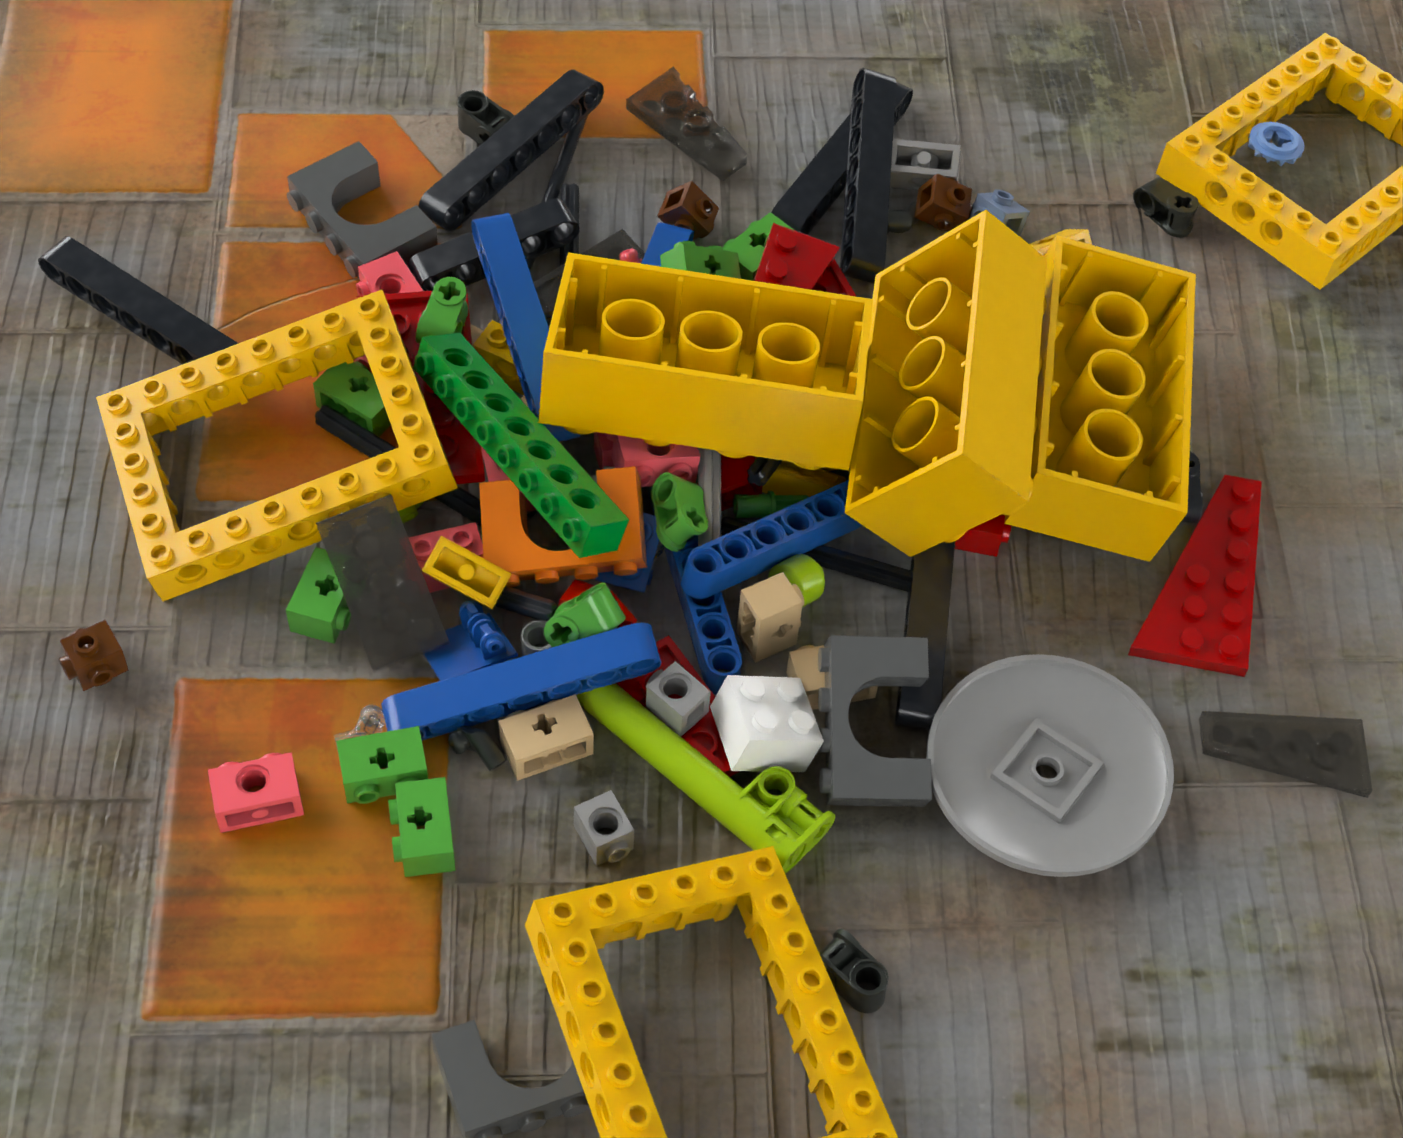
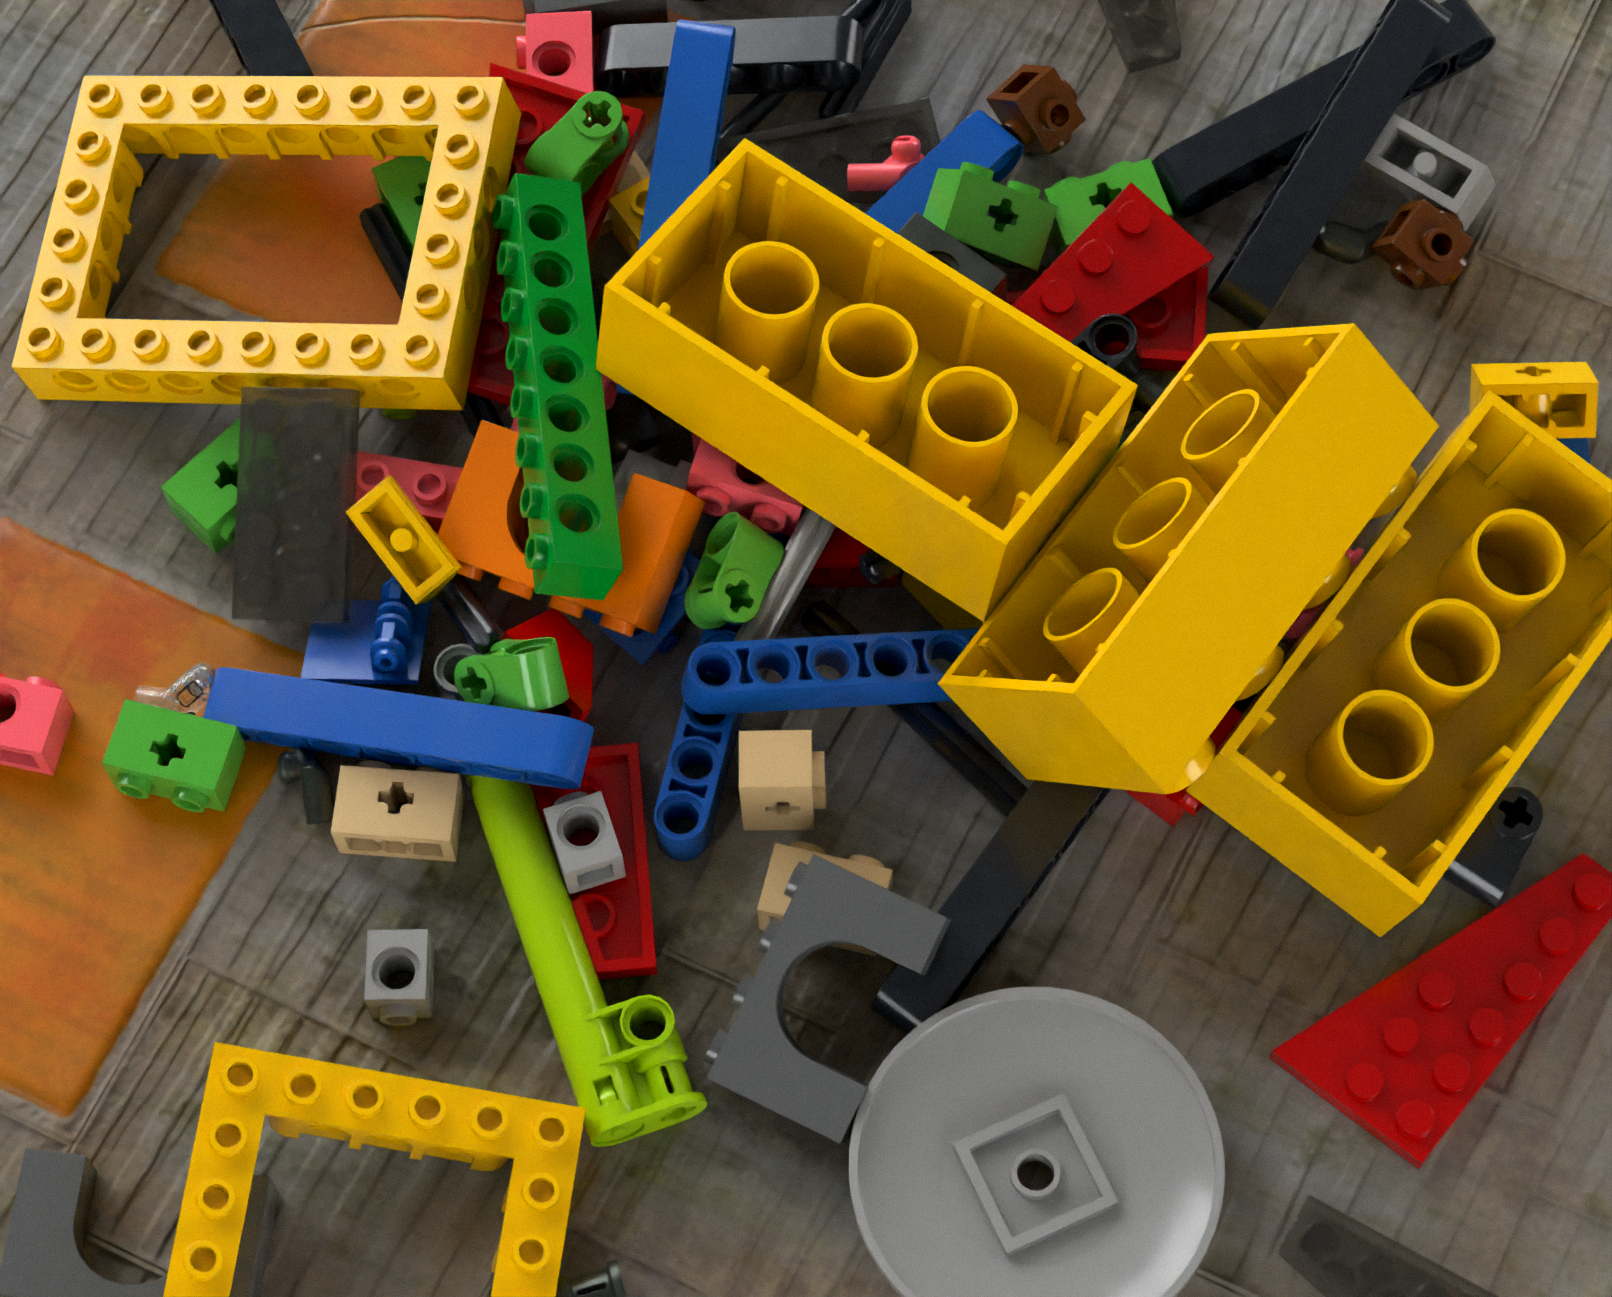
camera: 35 degrees right, 10 degrees up
bright green brick [388,777,456,877] -> none
white brick [710,675,824,772] -> none
bright green axle [733,491,809,519] -> none
lime head [768,554,825,608] -> none
sand blue brick [968,190,1030,236] -> none

